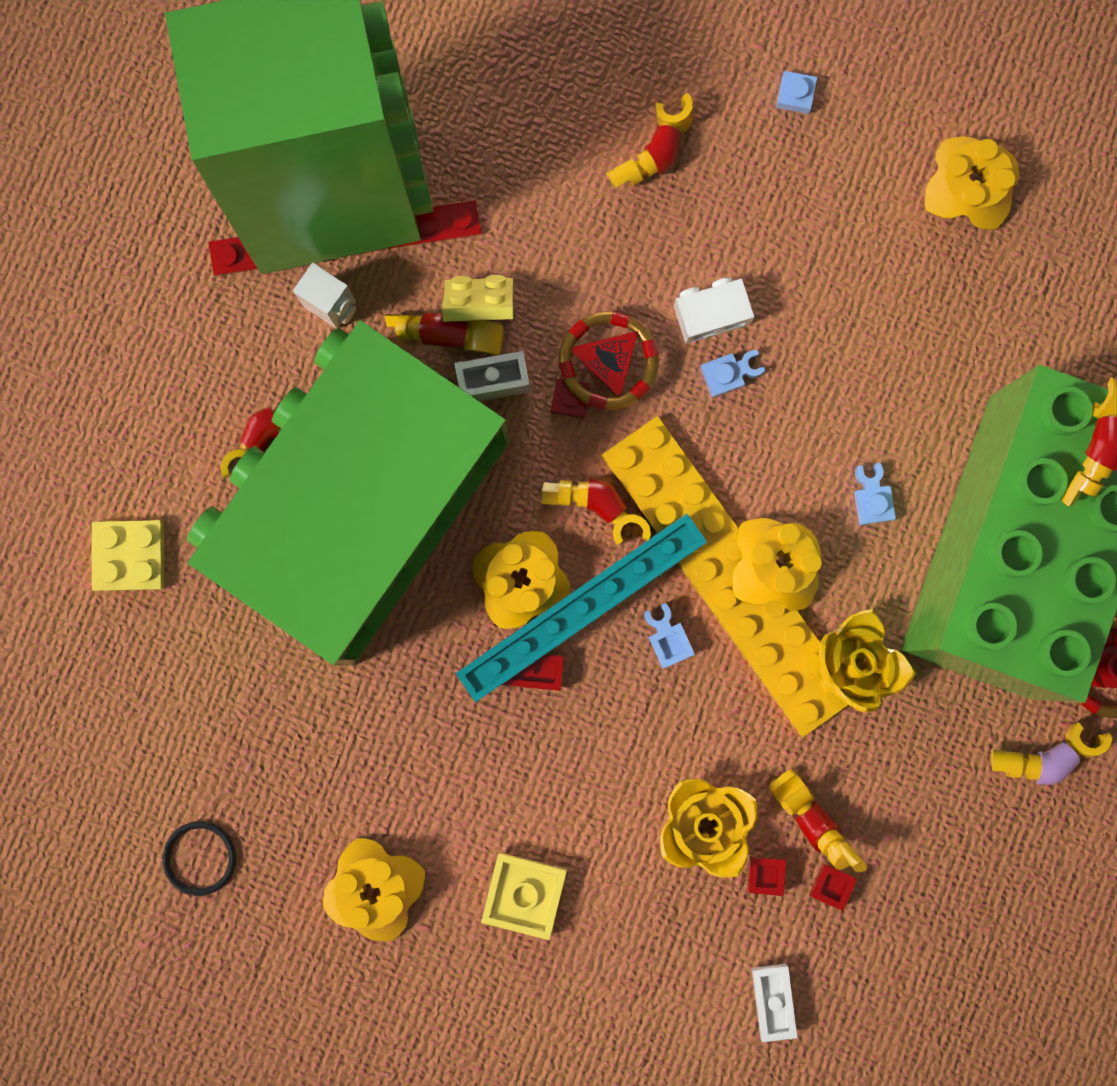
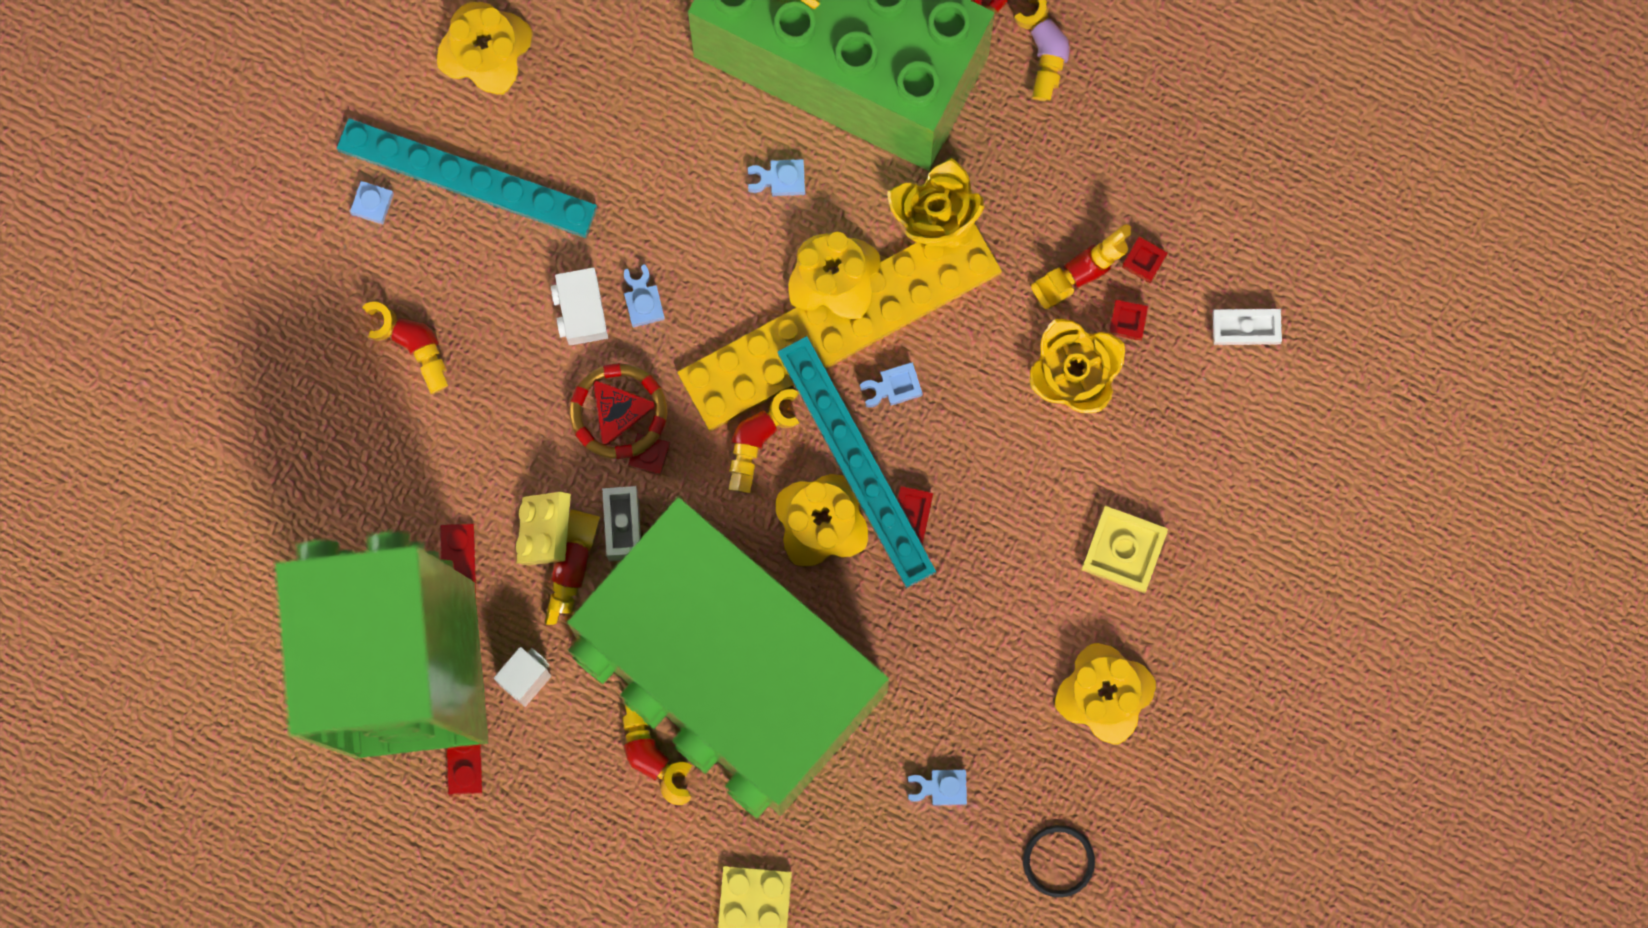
camera: 85 degrees left, 5 degrees down
none -> teal plate [337,118,598,238]
none -> light blue plate [908,770,967,806]

